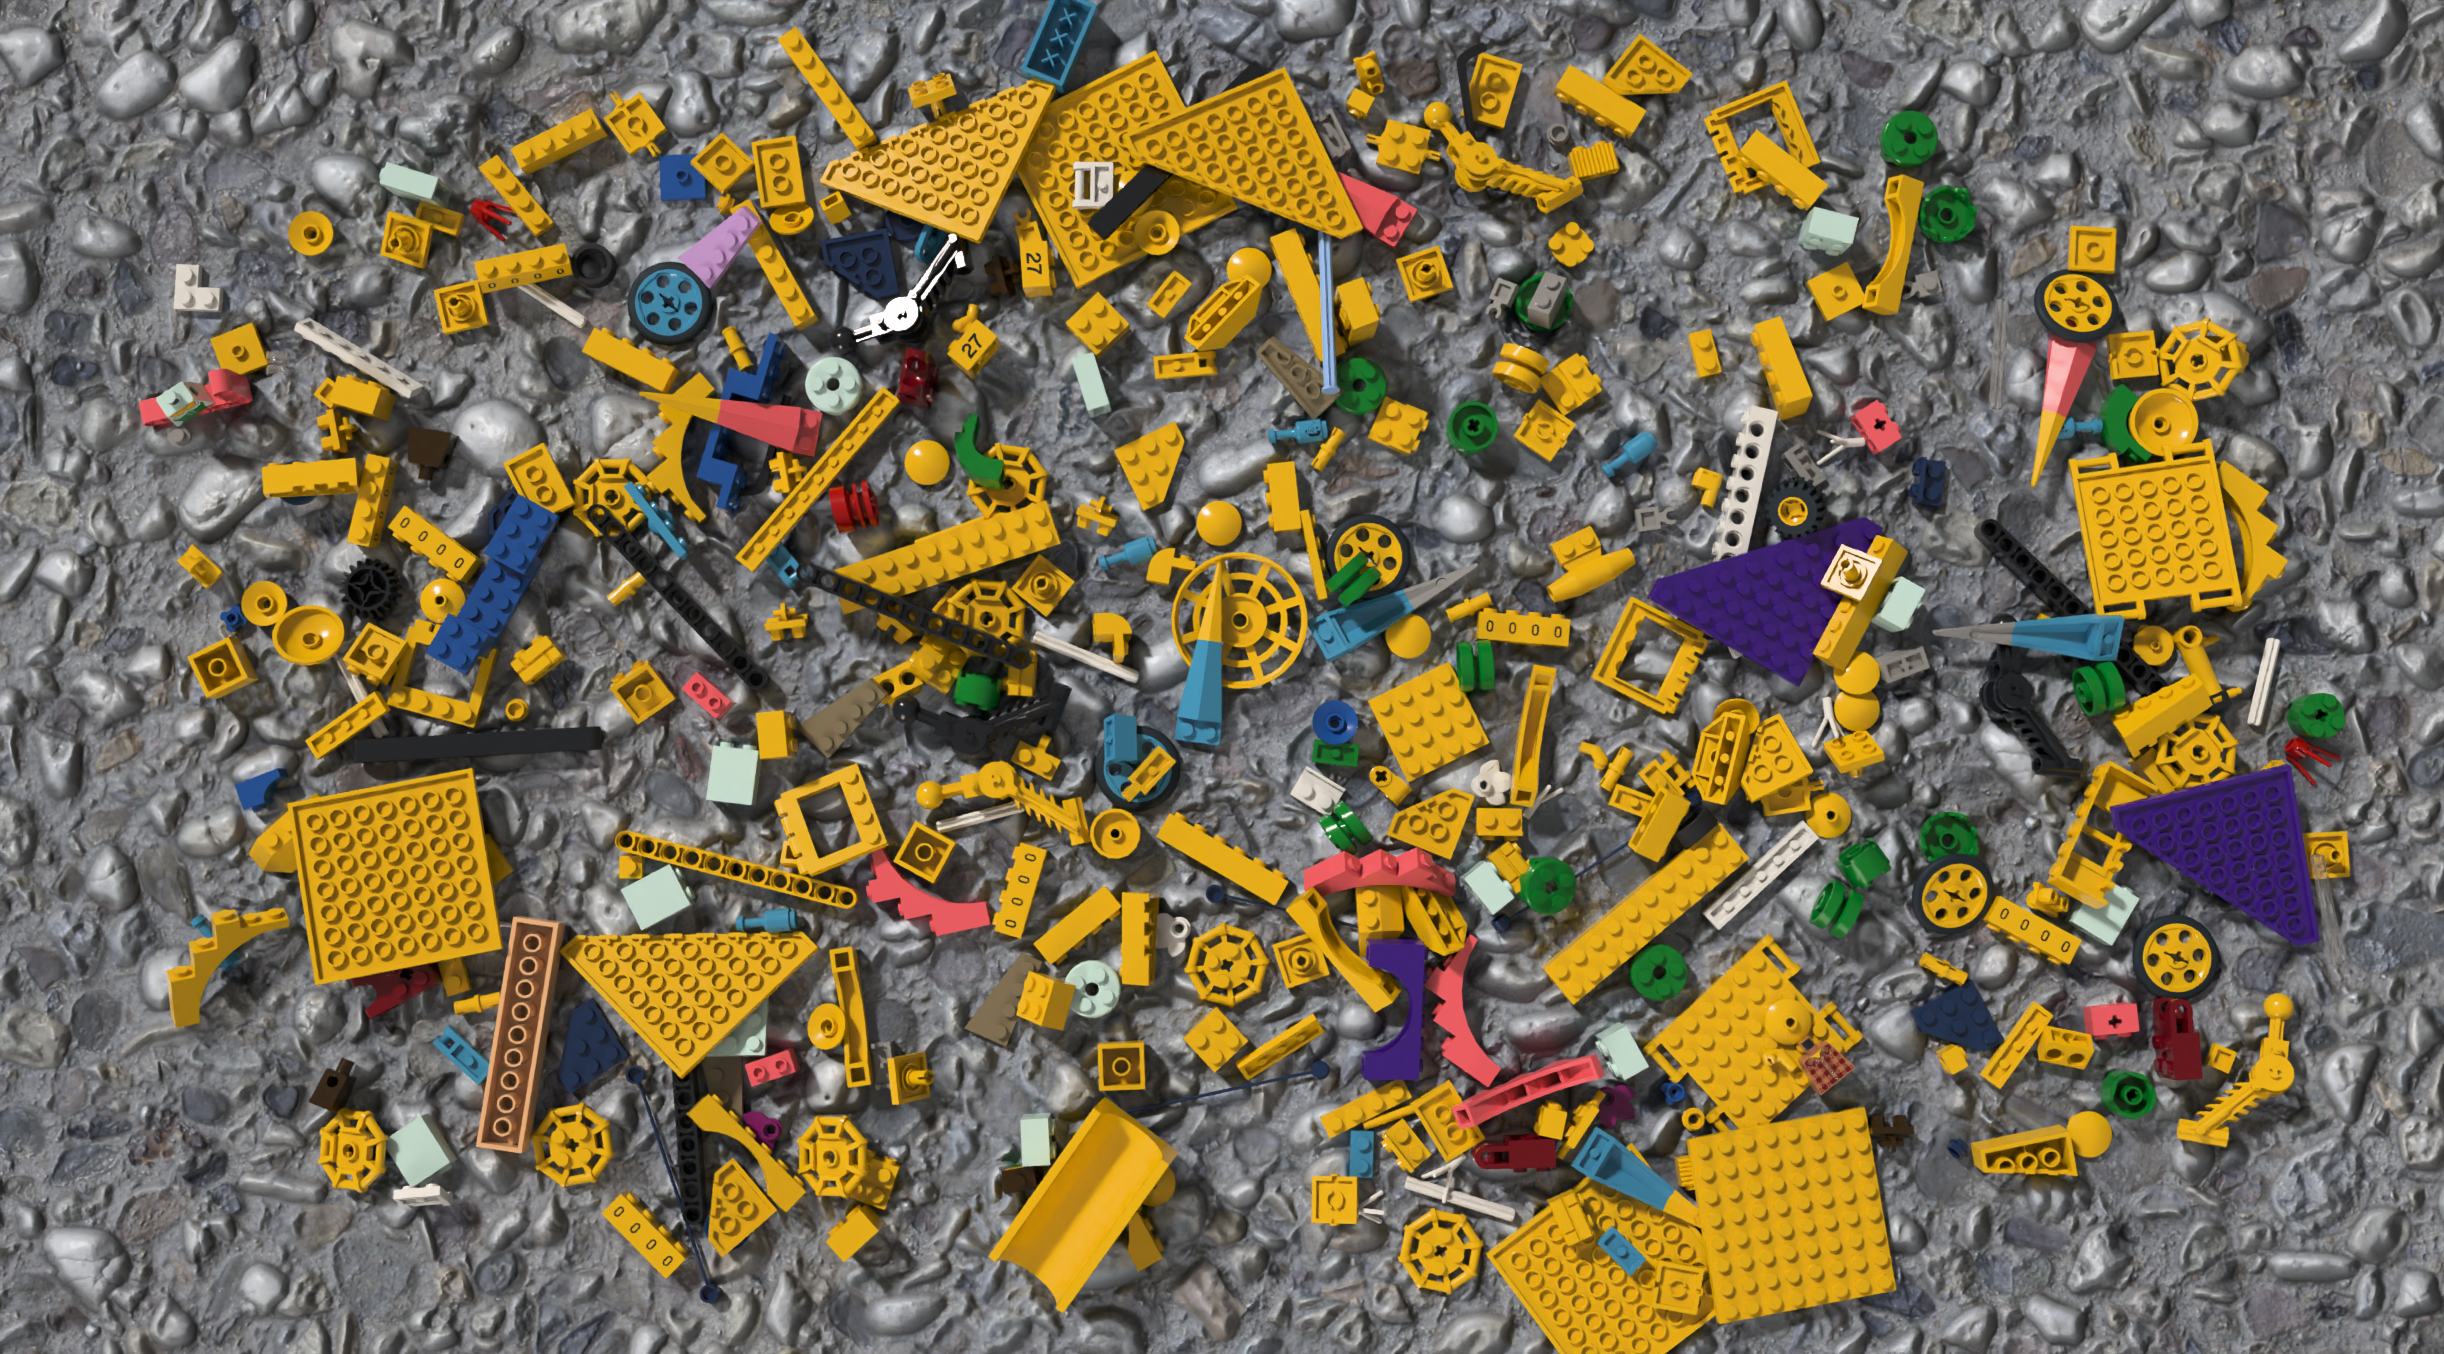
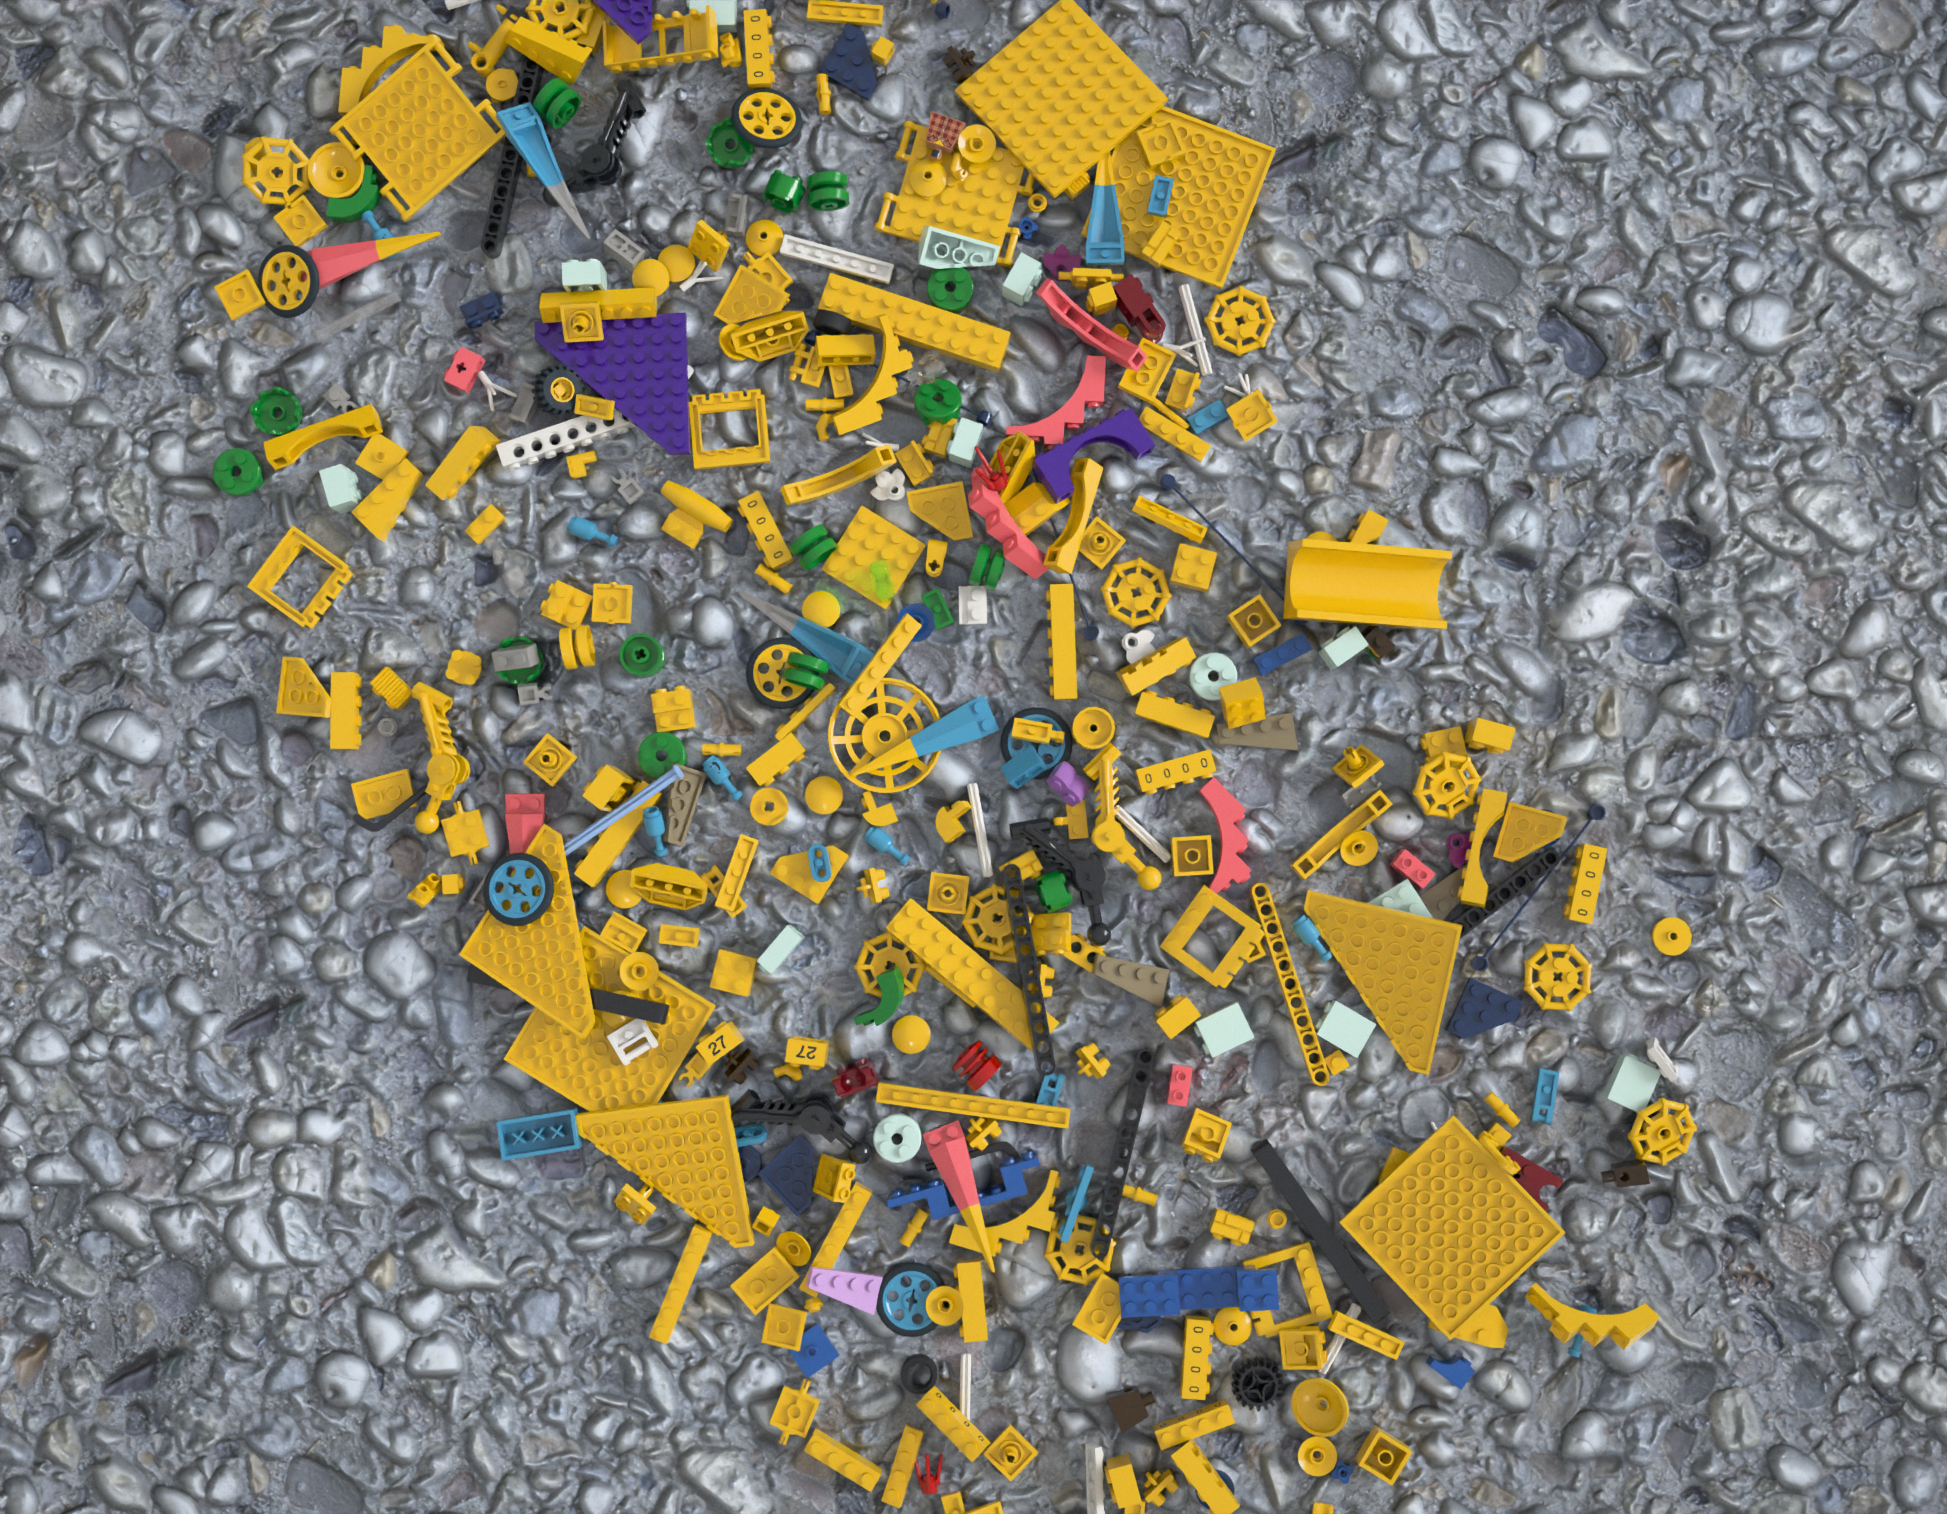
camera: 120 degrees left, 0 degrees up
light nougat brick [476,916,566,1153] -> none
yellow brick [1736,130,1828,211] -> none
none -> yellow wedge [351,458,425,542]
none -> wedge [483,853,554,926]
none -> yellow plate [574,394,615,420]
none -> yellow plate [600,911,648,953]
none -> dark azure piece [642,806,667,857]
none -> yellow plate [714,834,759,913]
none -> light grey hinge [723,194,750,238]
none -> yellow plate [750,788,789,826]
none -> dark azure plate [808,844,832,883]
none -> yellow plate [812,1153,855,1203]
none -> yellow arch [831,314,914,435]
none -> yellow plate [837,613,922,717]
none -> clear neon green brick [870,560,895,603]
none -> clear animal [907,349,947,387]
none -> light aqua wedge [918,225,1000,269]
none -> yellow dish [926,1286,964,1326]
none -> yellow dish [958,124,996,163]
none -> red plant [974,446,1009,491]
none -> medium lavender brick [1046,761,1090,807]
none -> yellow plate [1111,324,1129,340]
none -> blue plate [1252,633,1313,676]
none -> yellow helmet [1478,1131,1521,1175]
none -> yellow plate [1651,917,1692,956]

